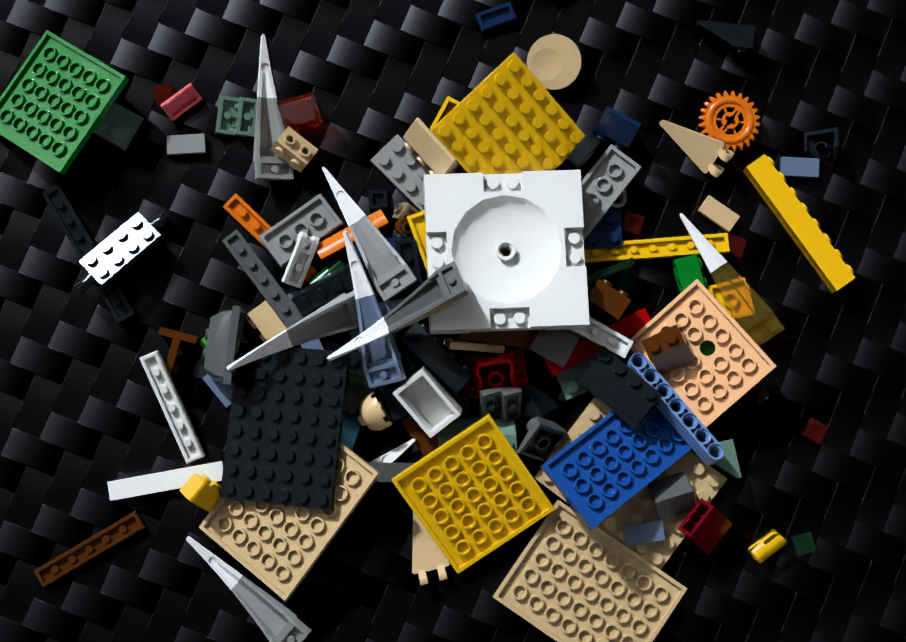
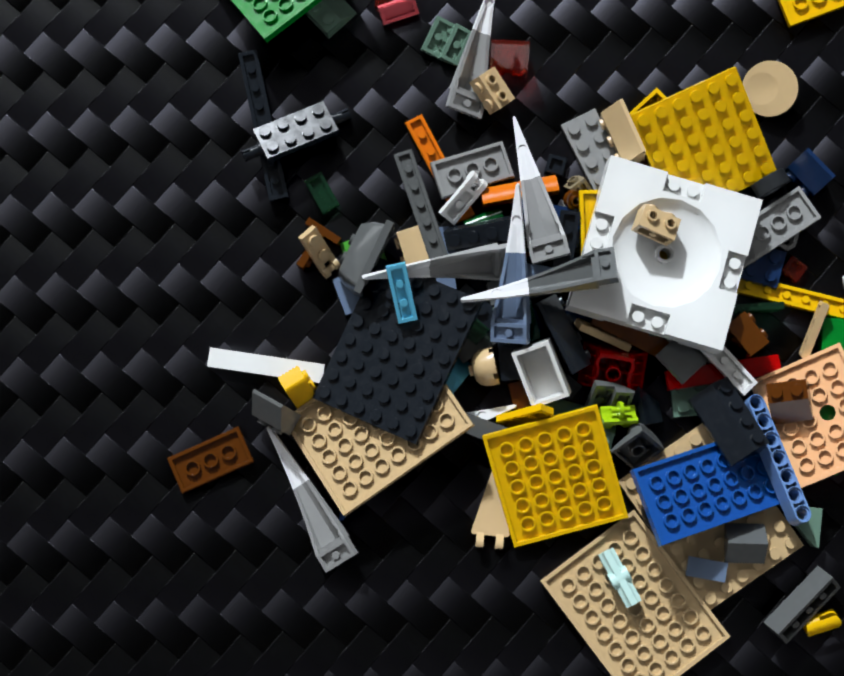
camera: 25 degrees right, 0 degrees up
reddish brown tile [34,511,146,588] -> none
white tile [139,350,205,464] -> none
light grey tile [166,133,206,156] -> none
dark blue tile [475,2,517,33] -> none
dark red brick [678,498,732,555] -> none
none -> reddish brown tile [167,426,254,494]
none -> dark grey slope [252,389,301,436]
none -> tan plate [298,225,341,279]
none -> clear green tile [305,172,340,215]
none -> medium azure plate [386,262,418,324]
none -> yellow tile [496,403,554,427]
none -> light aqua piece [598,547,642,608]
none -> lime hips [599,401,639,429]
none -> tan brick [631,204,681,246]
none -> dark grey brick [764,566,841,644]
none -> tan tile [799,300,830,358]

